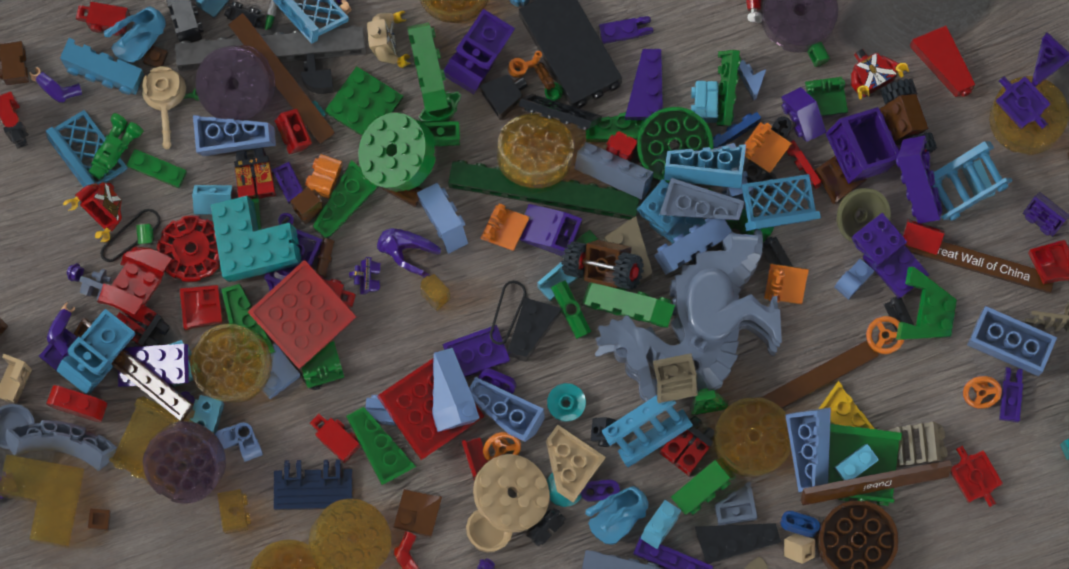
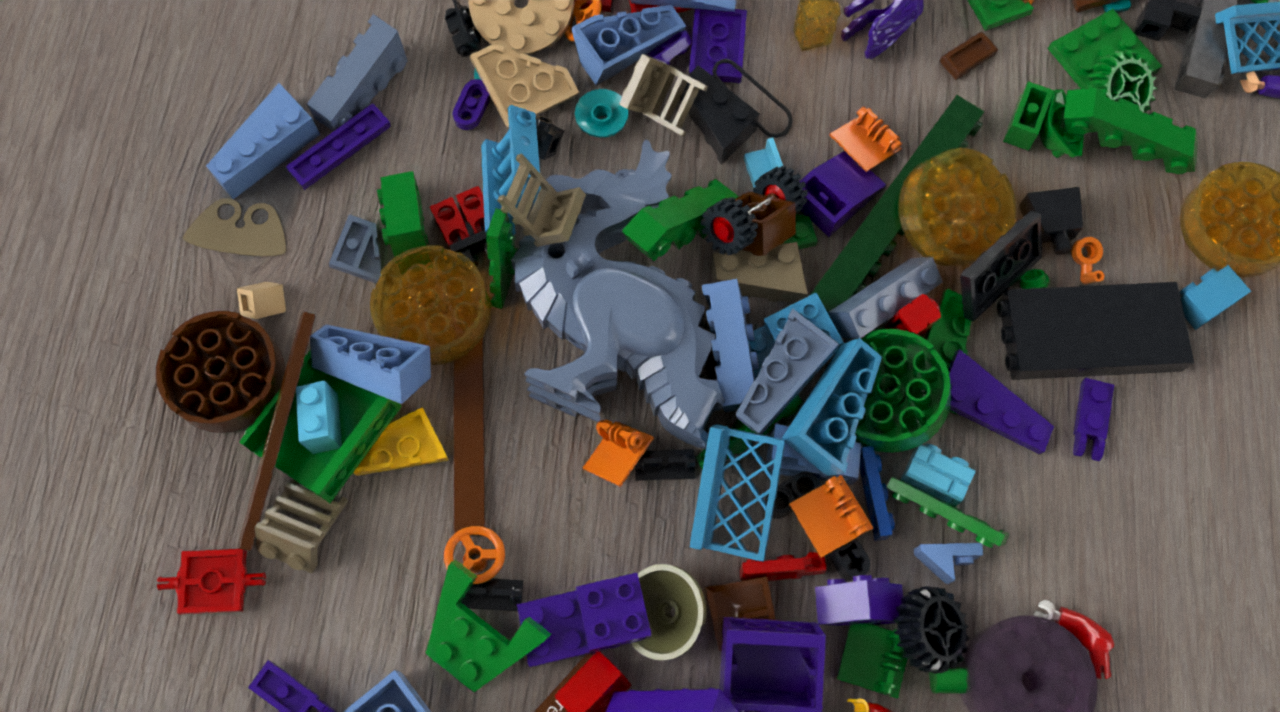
camera: 115 degrees right, 5 degrees down
green brick [358,113,436,192] -> none
tan torso [367,11,411,68] -> none
medium blue wedge [417,183,468,254] -> none
dark purple piece [444,9,515,95] -> none
reddish brown axle [534,62,555,90] -> none
green piece [551,280,591,339] -> none
dark azure hair [585,486,649,545] -> none
medium azure brick [641,500,681,549] -> none
black wing [694,523,781,564] -> none
blue plate [780,511,820,537] -> none
medium blue plate [834,259,874,300] -> none
orange piece [963,376,1002,409] -> none
none -> dark tan plate [619,54,708,137]
none -> black gear [893,586,970,674]
none -> green gear [1085,50,1158,112]

